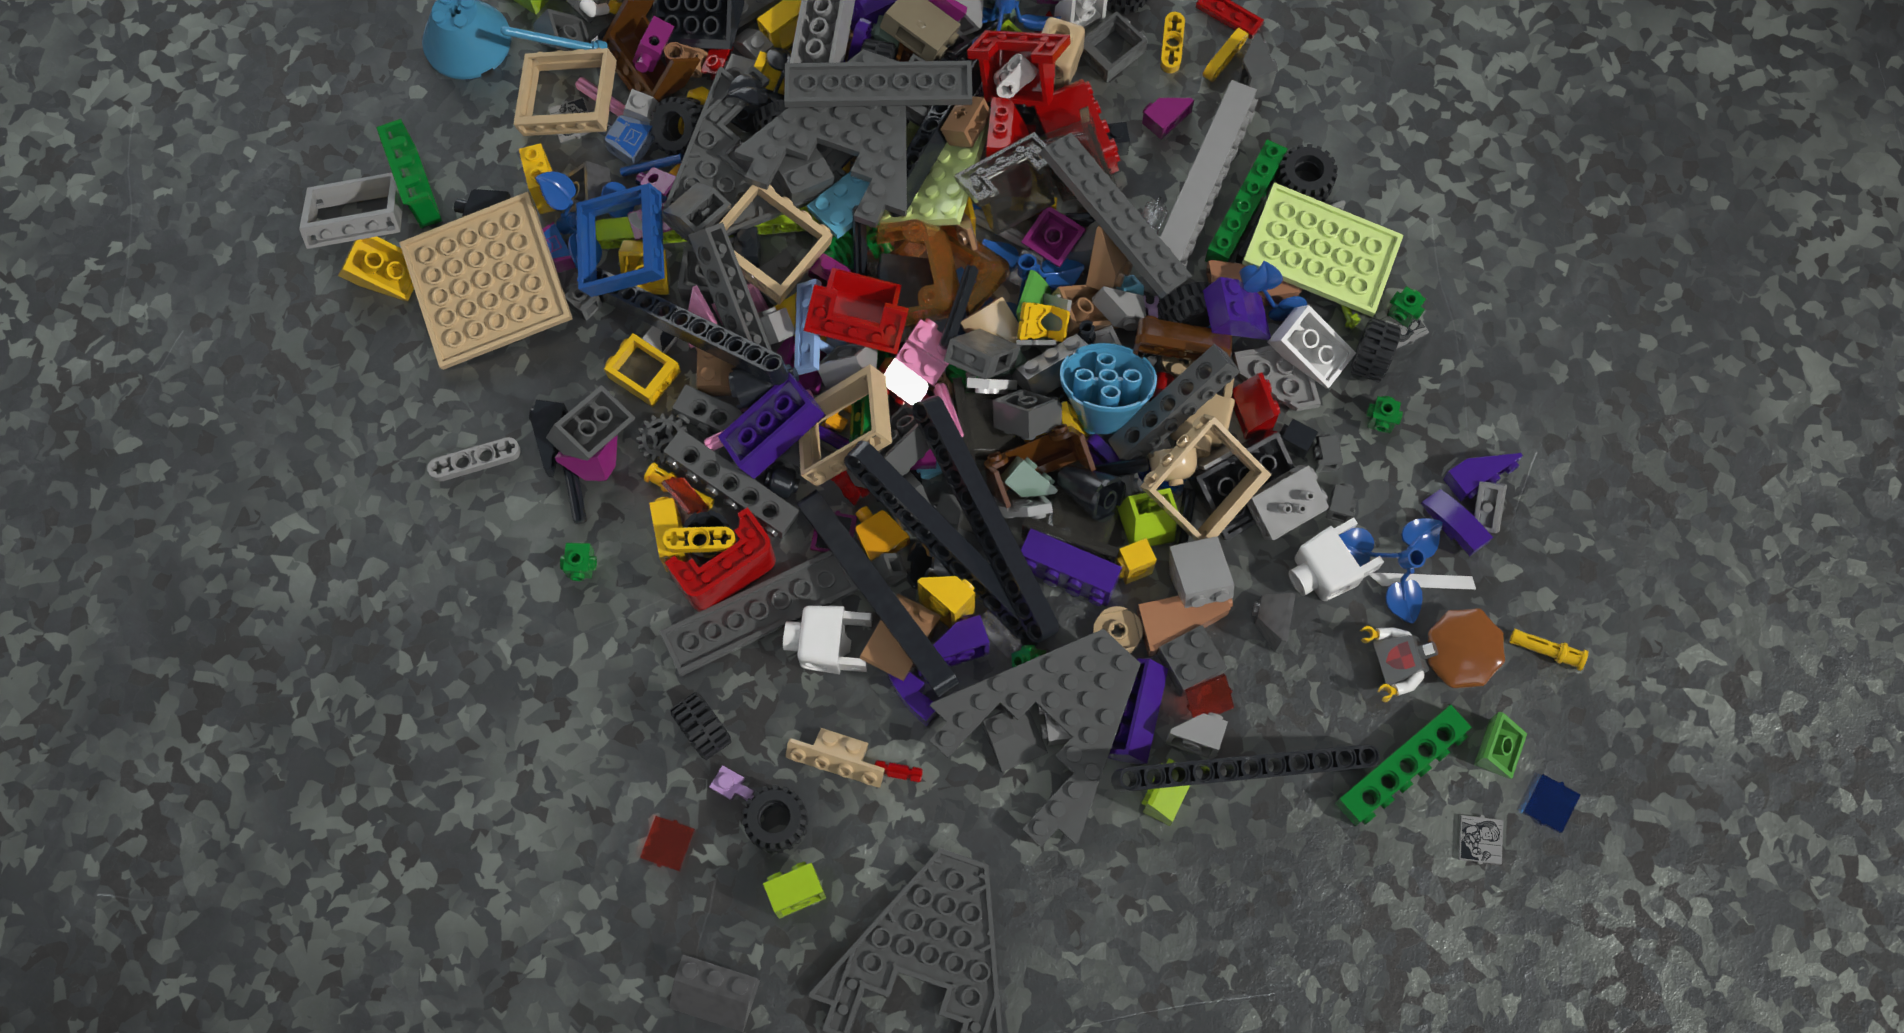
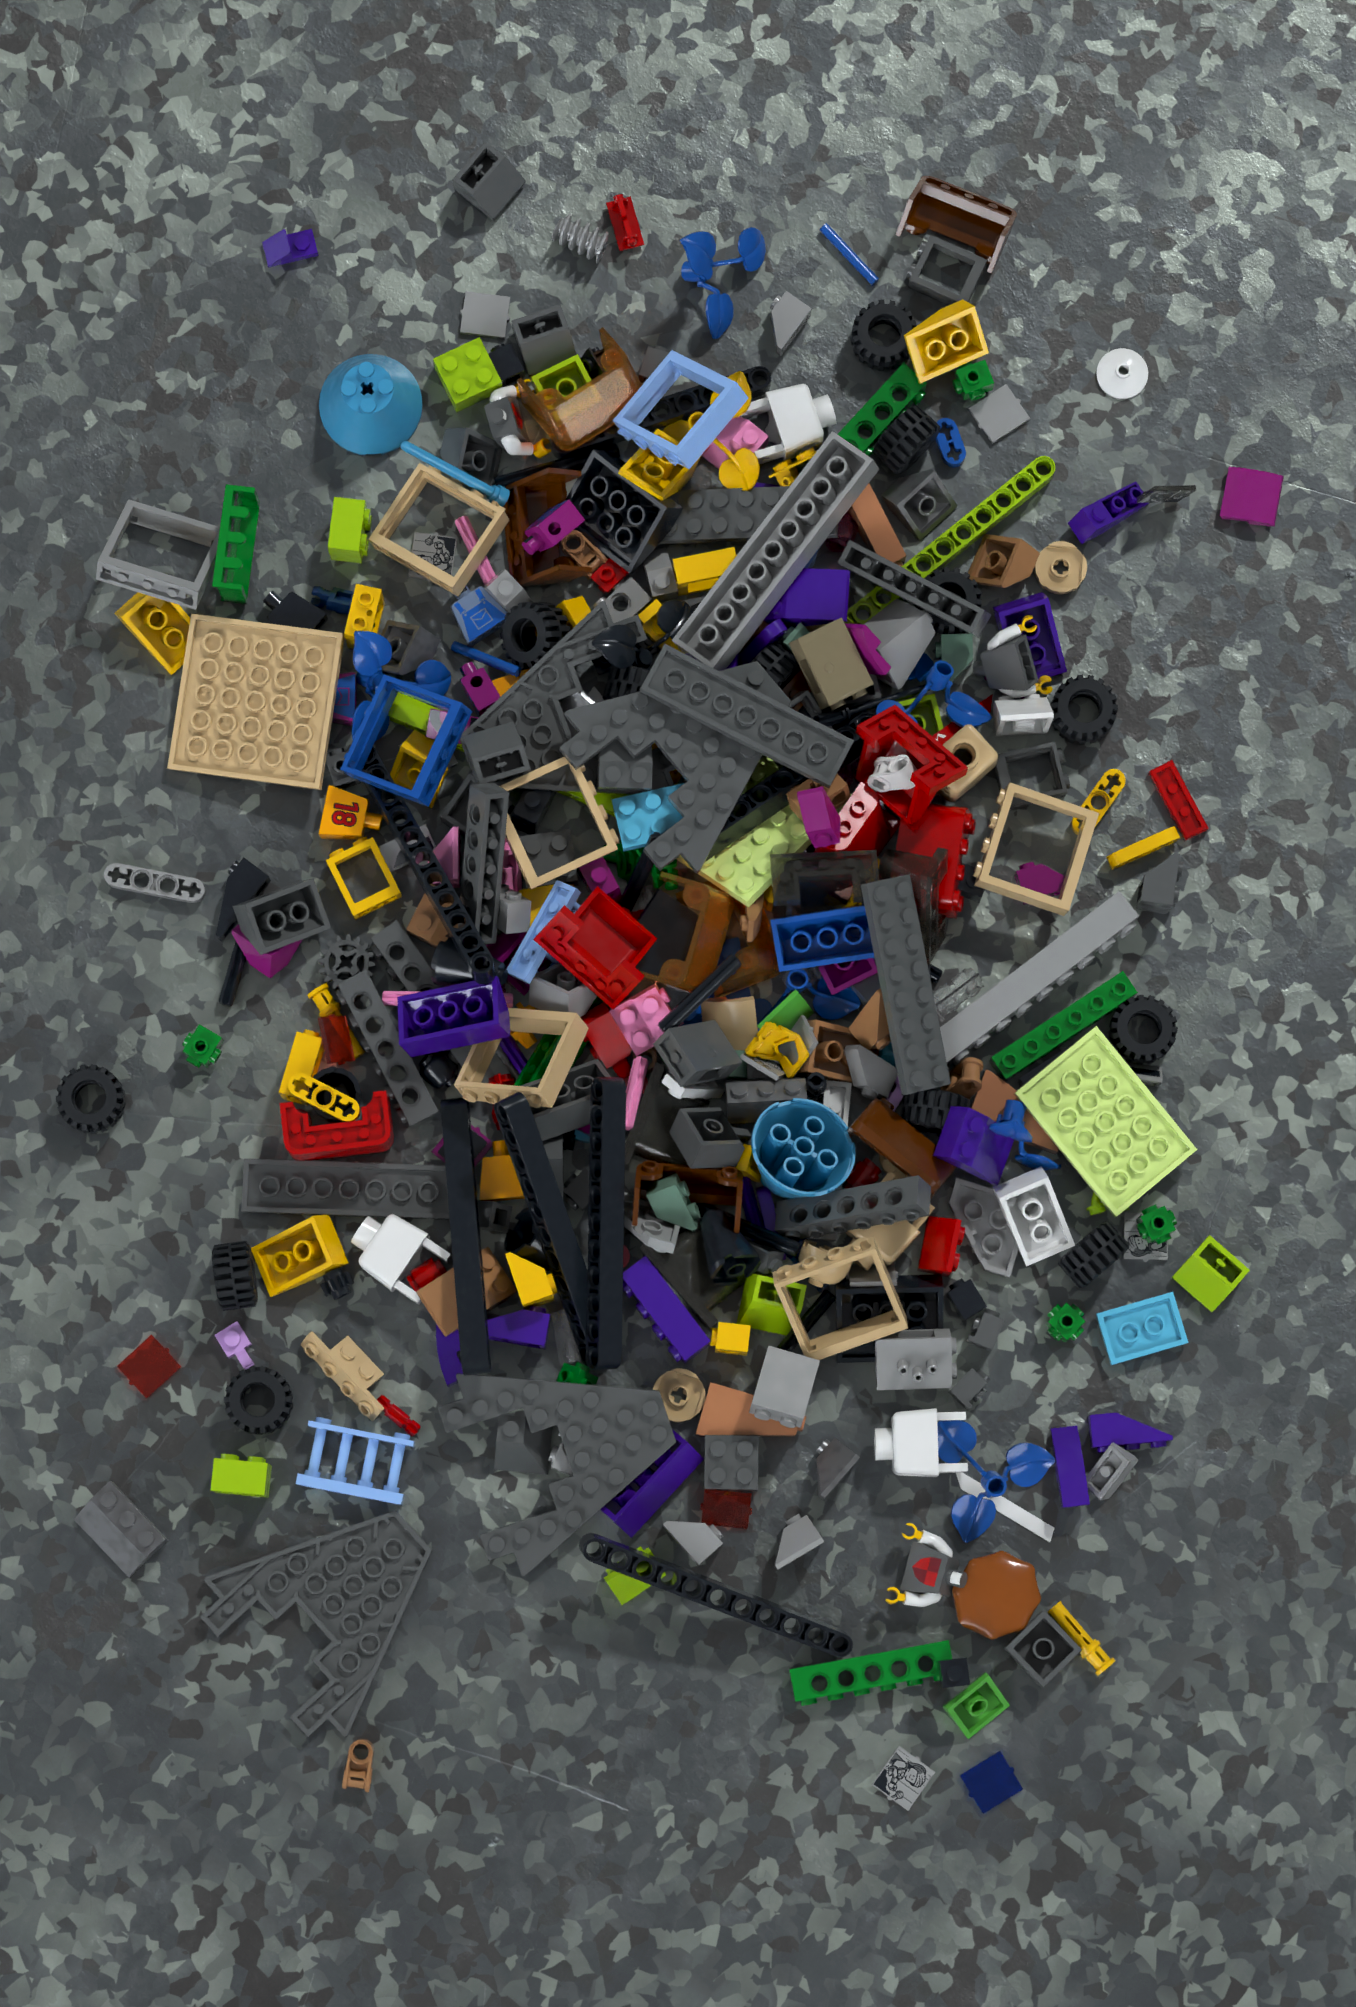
camera: 25 degrees right, 10 degrees up
none -> black tyre [56,1064,126,1134]
none -> yellow slope [251,1215,349,1297]
none -> light blue fence [296,1417,415,1505]
none -> dark blue plate [310,586,354,614]
none -> light orange torso [319,785,383,840]
none -> black gear [320,1267,354,1300]
none -> lime brick [328,497,372,563]
none -> red brick [406,1257,447,1292]
none -> blue slope [770,905,875,972]
none -> light grey slope [774,1514,824,1571]
none -> magenta slope [797,786,840,848]
none -> black brick [938,1657,970,1688]
none -> medium nougat piece [940,1057,984,1100]
none -> tan window [973,782,1099,916]
none -> dark grey brick [1003,1610,1082,1687]
none -> medium azure plate [1096,1292,1188,1365]
none -> lime slope [1171,1235,1250,1313]

